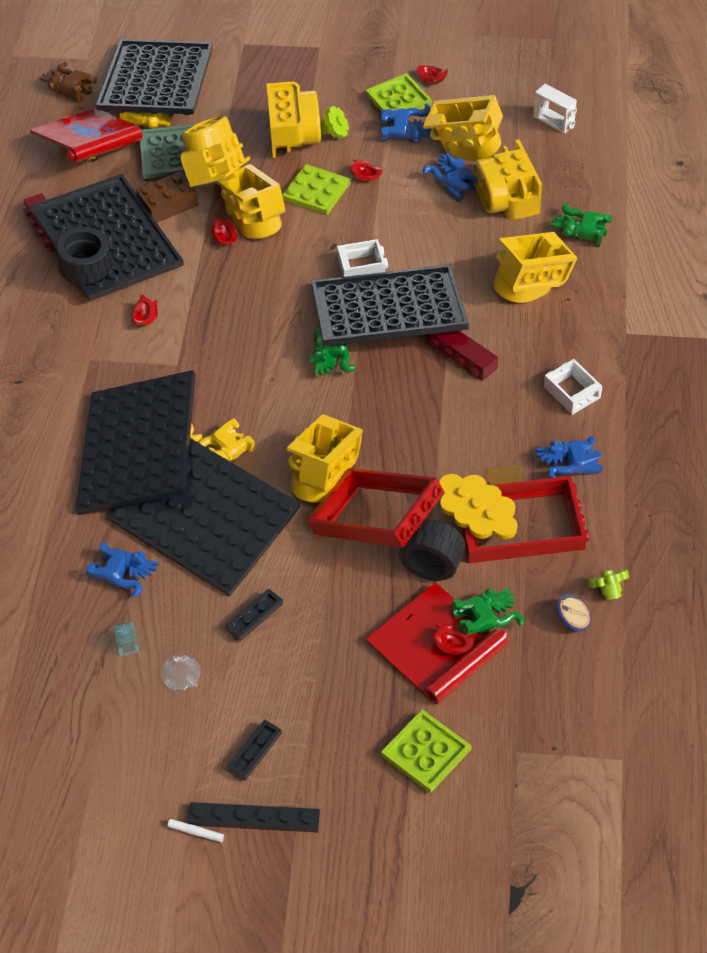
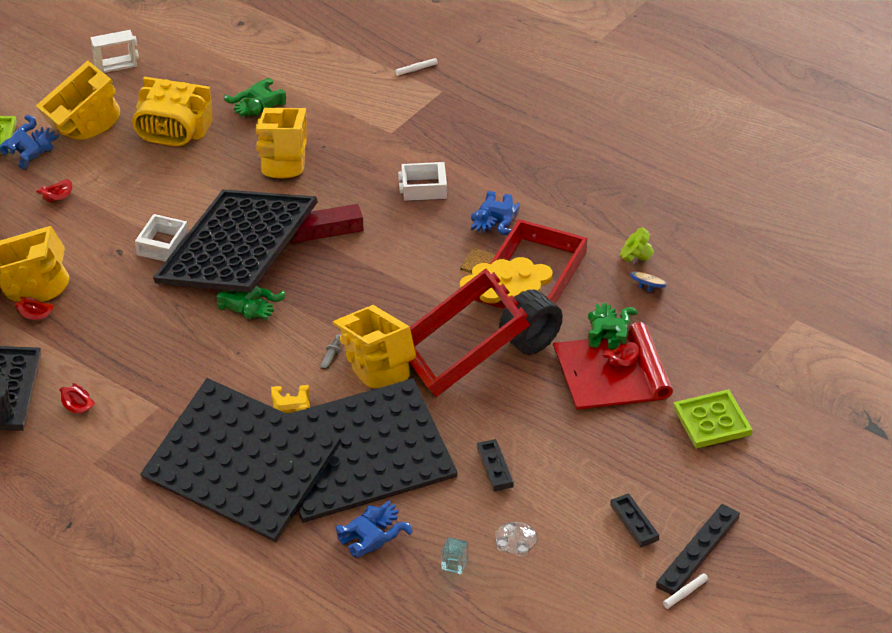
camera: 60 degrees left, 10 degrees down
lime plate [282,164,350,215] -> none
blue animal [423,152,478,202] -> none

